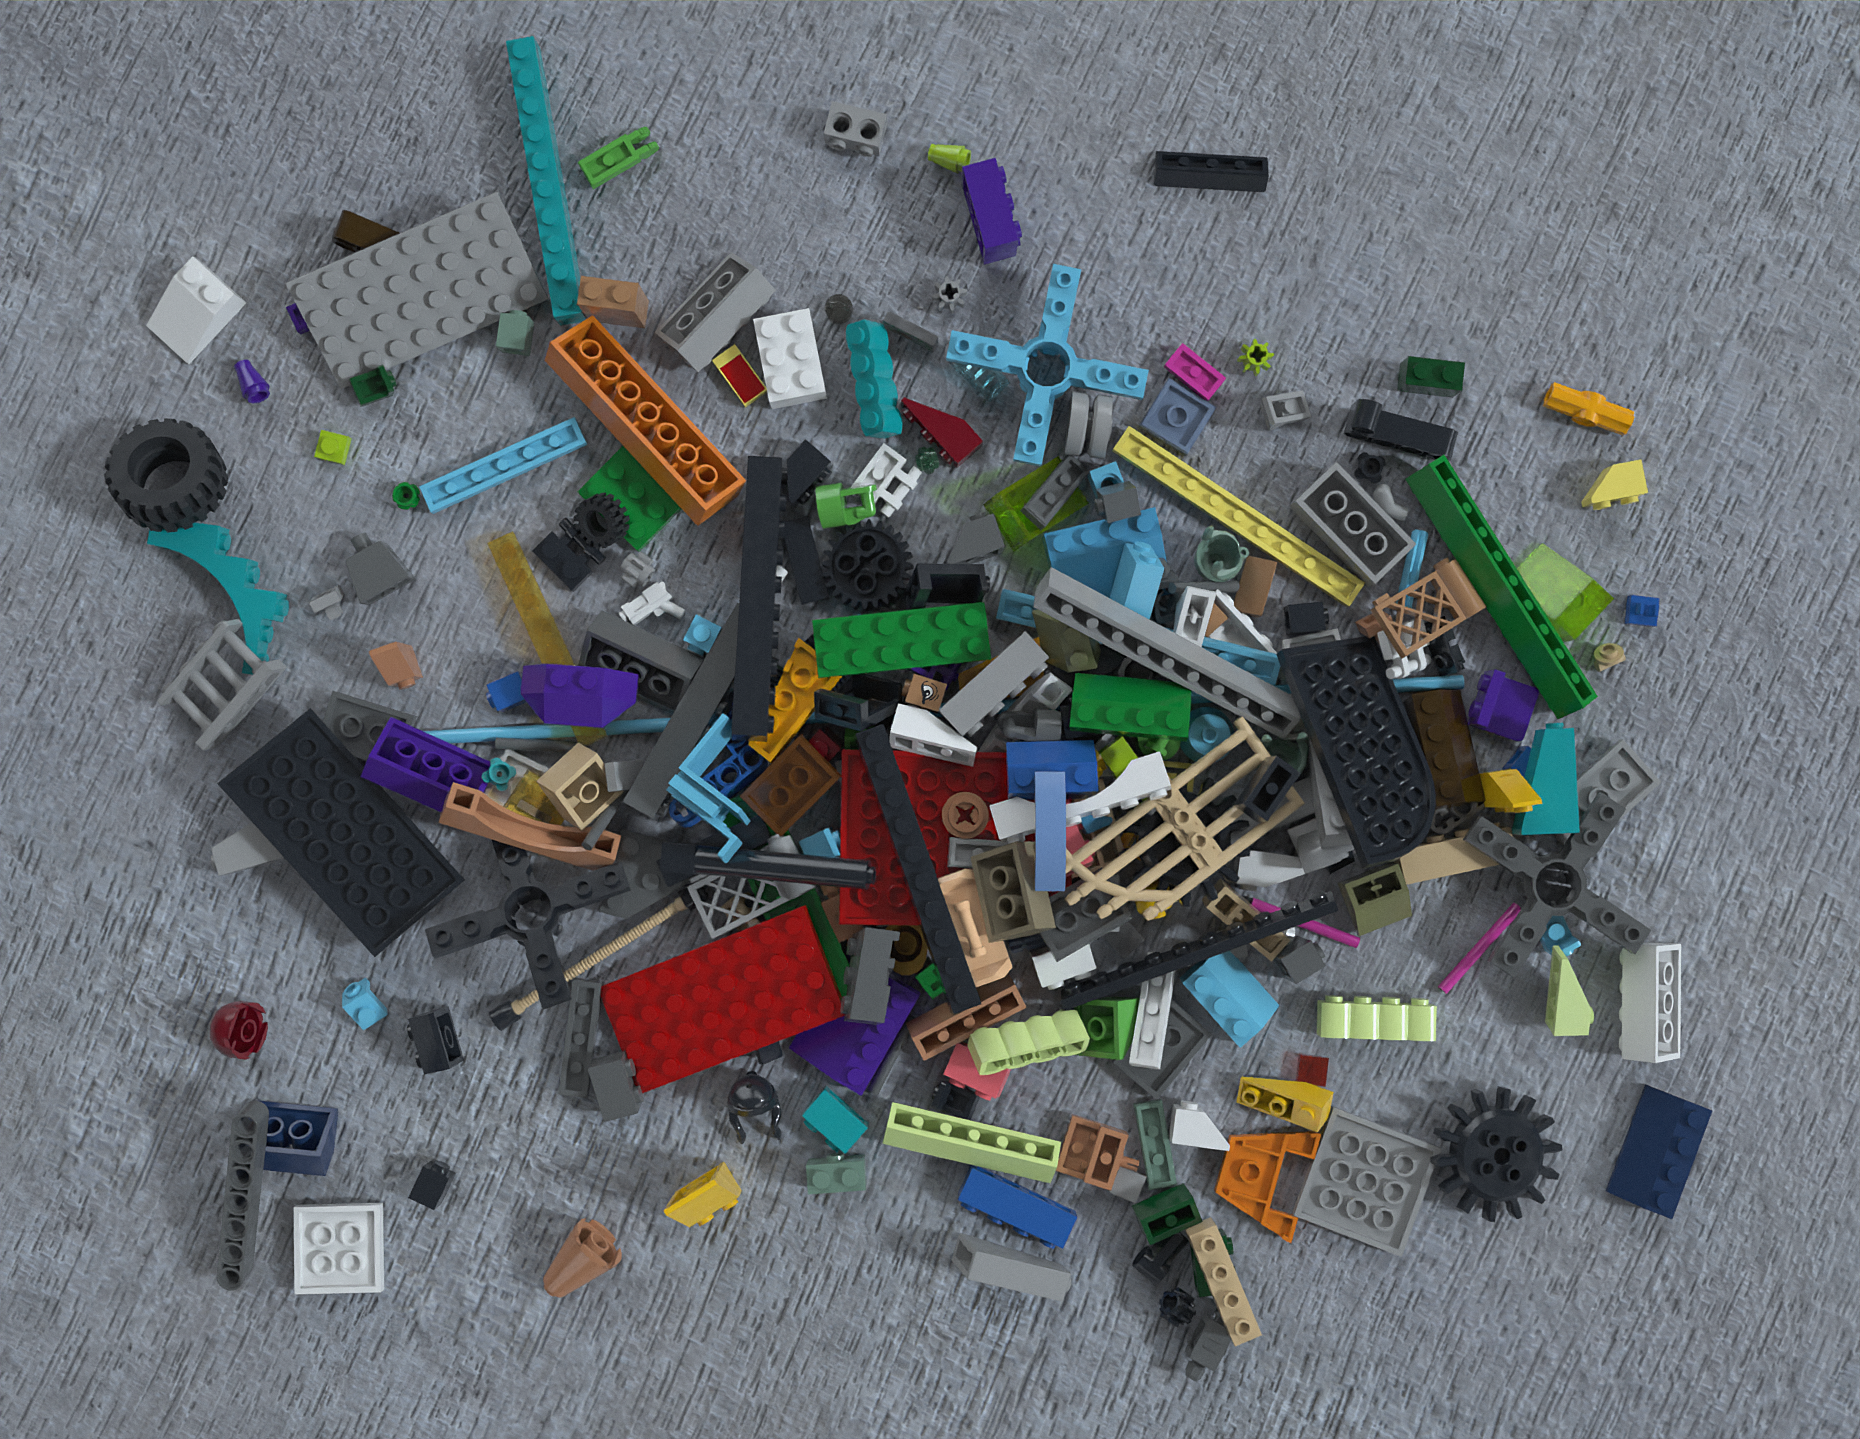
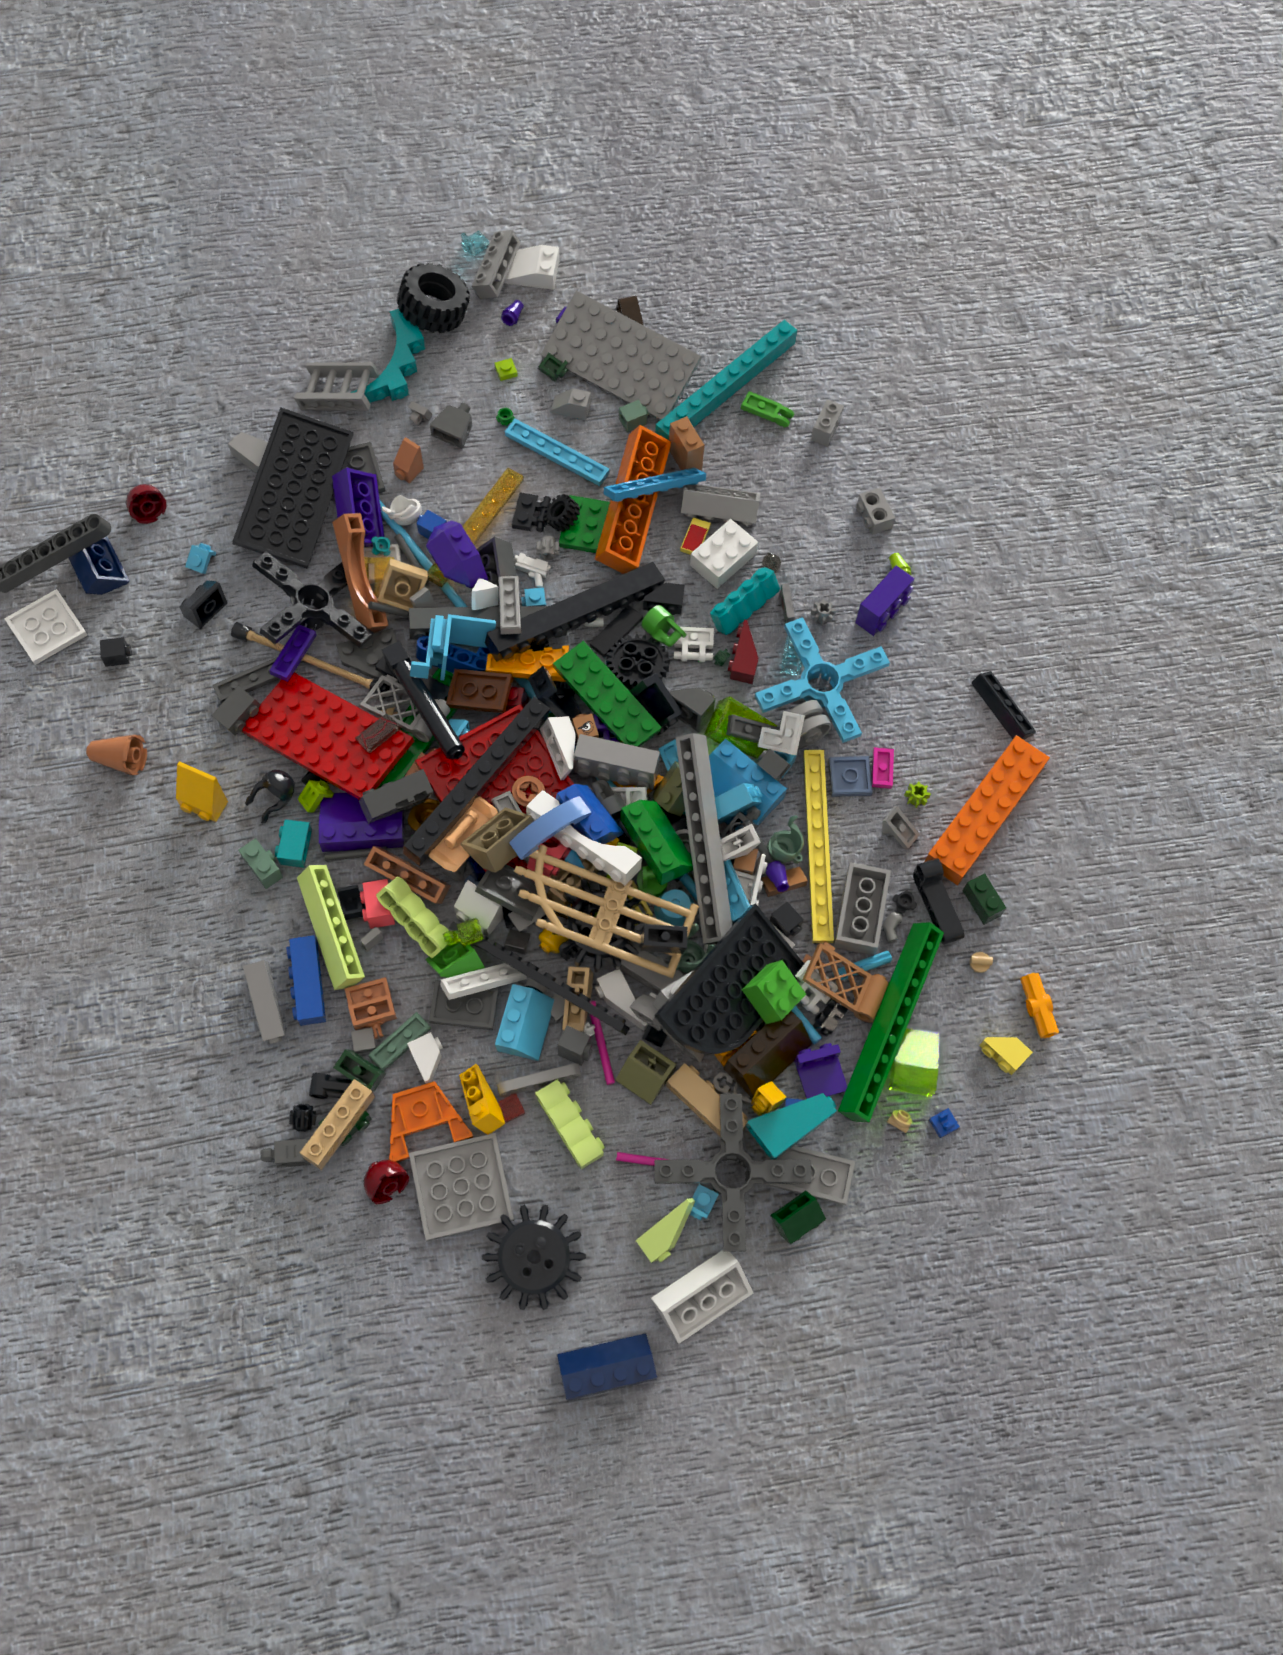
camera: 50 degrees right, 20 degrees down
none -> dark purple plate [269,625,317,682]
none -> lime bracket [298,780,334,813]
none -> clear smoke tile [355,713,401,753]
none -> light grey tile [360,927,384,952]
none -> dark red cylinder [363,1160,409,1204]
none -> white hat [382,495,422,526]
none -> clear neon green plate [443,918,484,946]
none -> clear light blue bracket [461,230,490,256]
none -> light grey brick [472,230,520,299]
none -> white slope [472,579,499,610]
none -> light grey beam [497,1064,582,1097]
none -> light grey tile [499,576,521,634]
none -> light grey slope [550,388,591,420]
none -> dark azure plate [604,467,706,502]
none -> bright green brick [742,960,806,1024]
none -> white plate [758,711,805,755]
none -> dark purple cone [766,861,789,892]
none -> dark green brick [770,1190,826,1245]
none -> light grey brick [811,399,844,447]
none -> orange brick [924,735,1050,886]
none -> tan plate [970,952,993,973]

